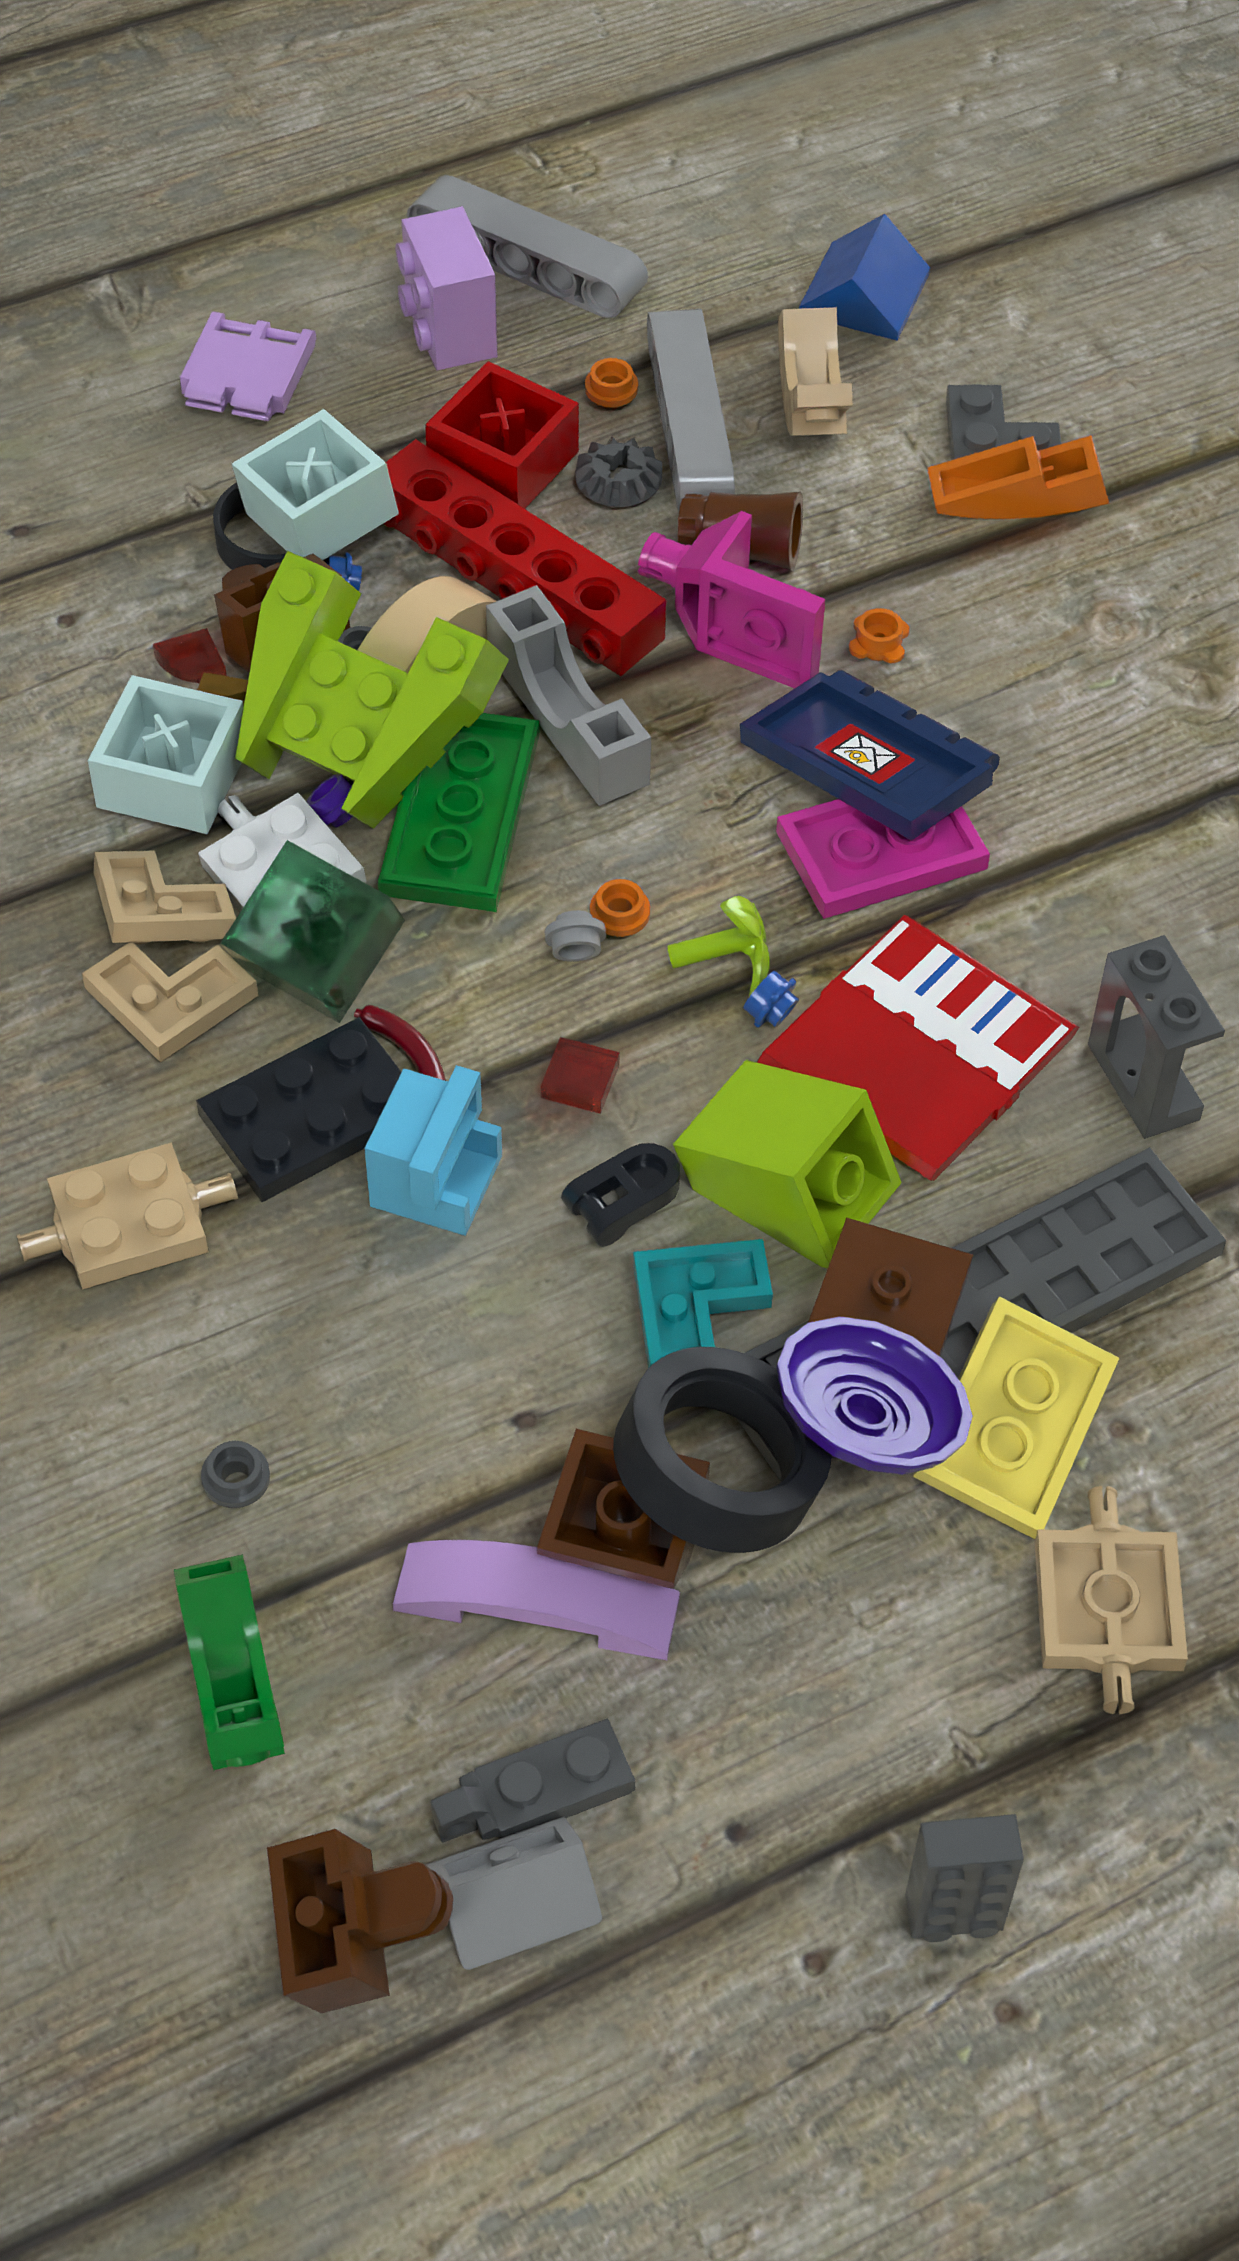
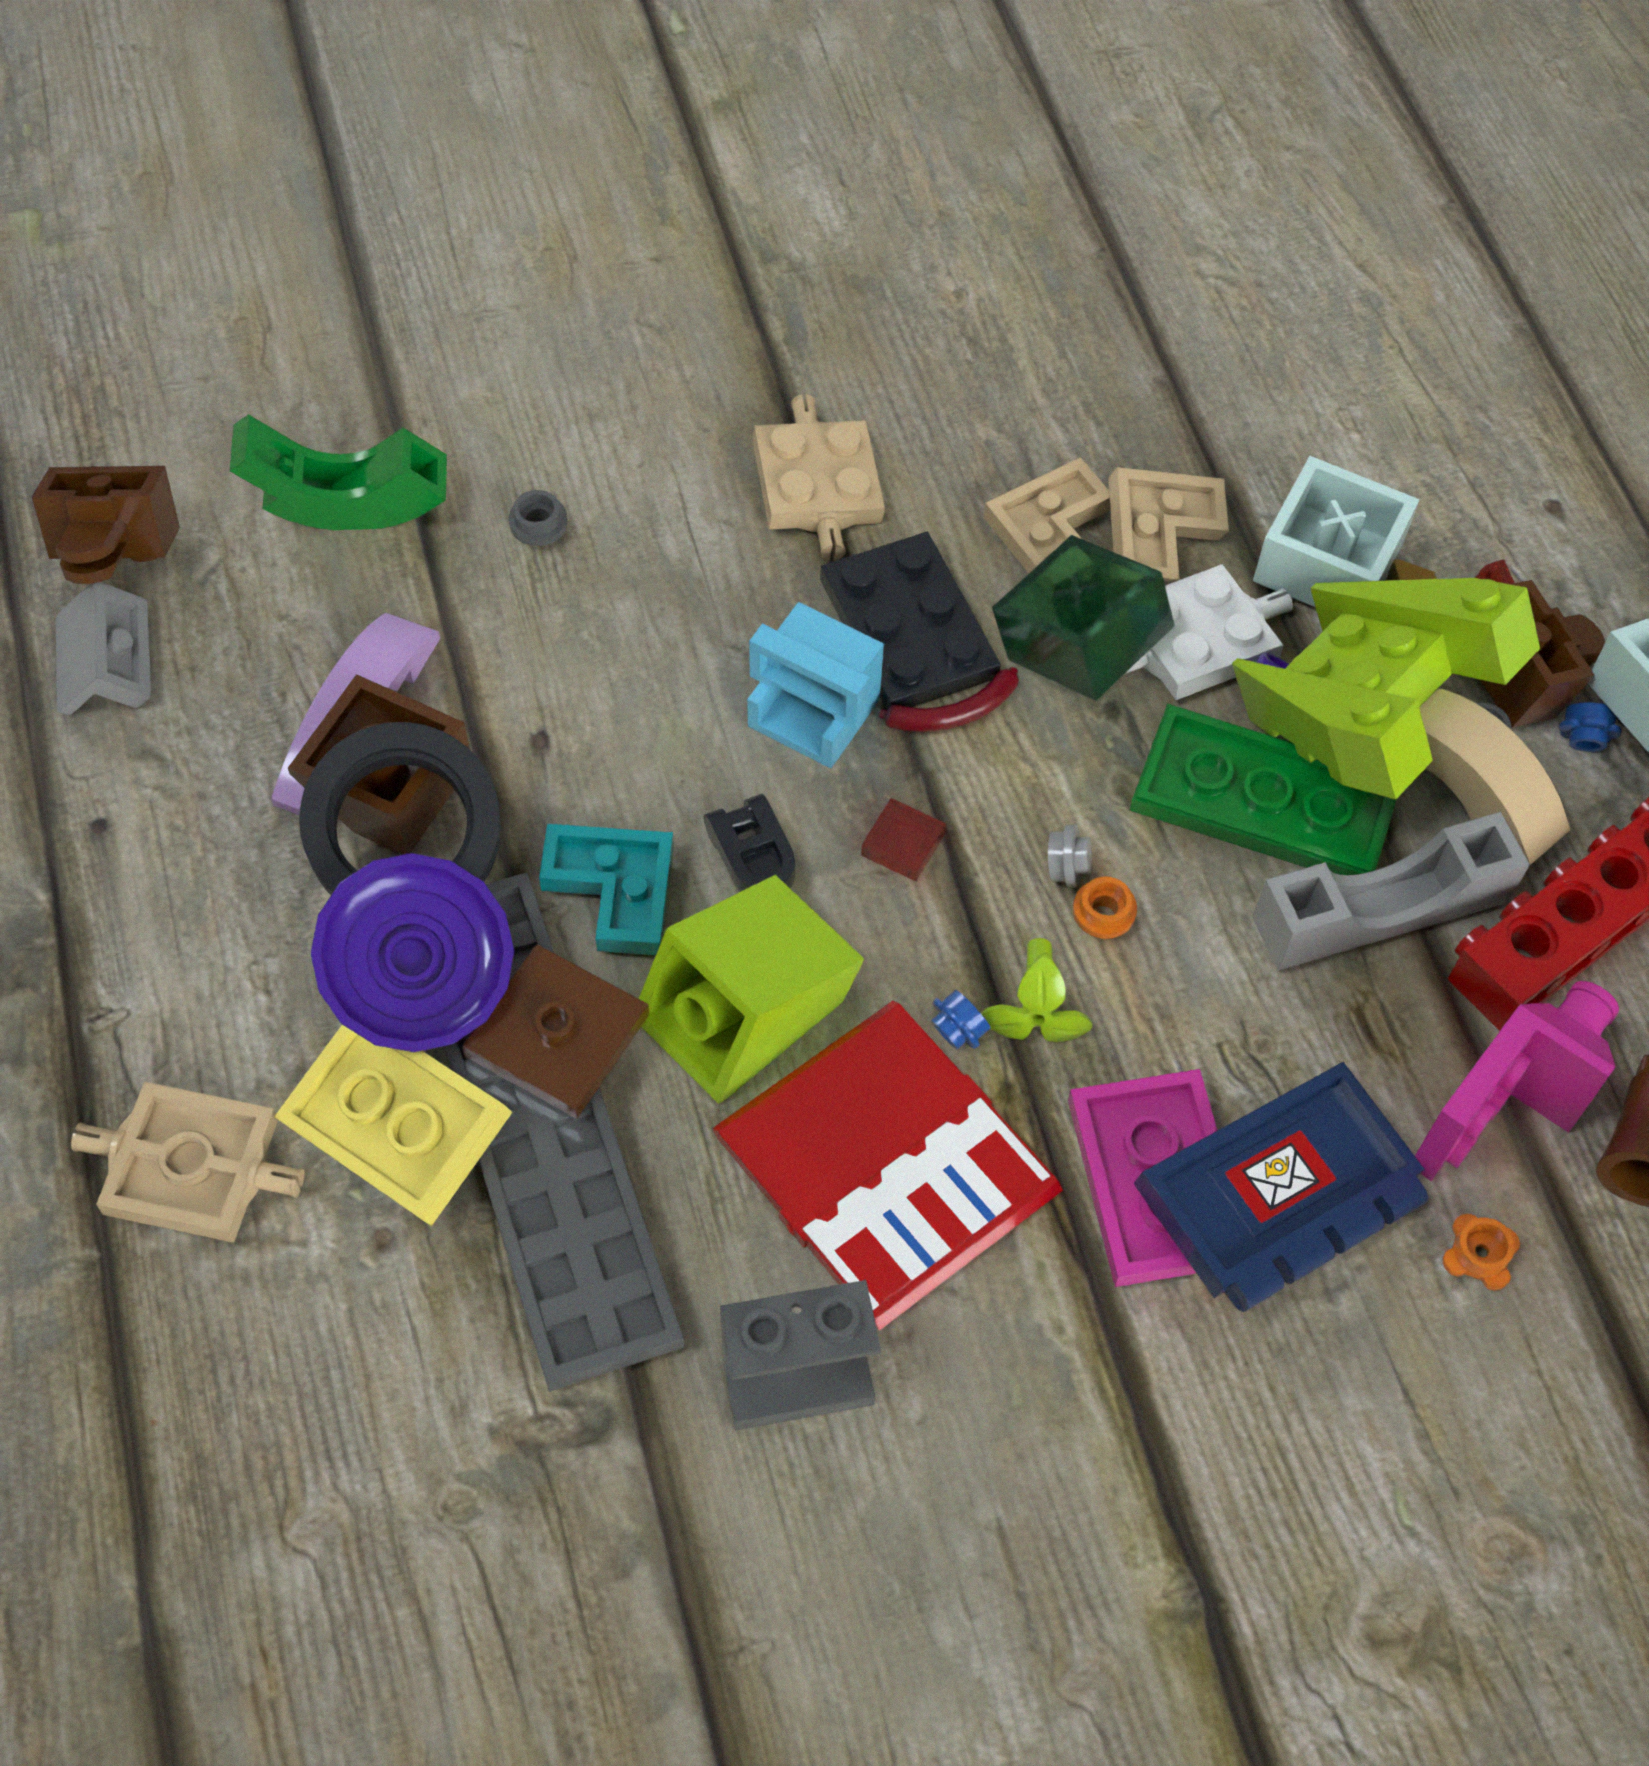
camera: 100 degrees right, 5 degrees up
dark grey hinge [430,1718,636,1843] -> none

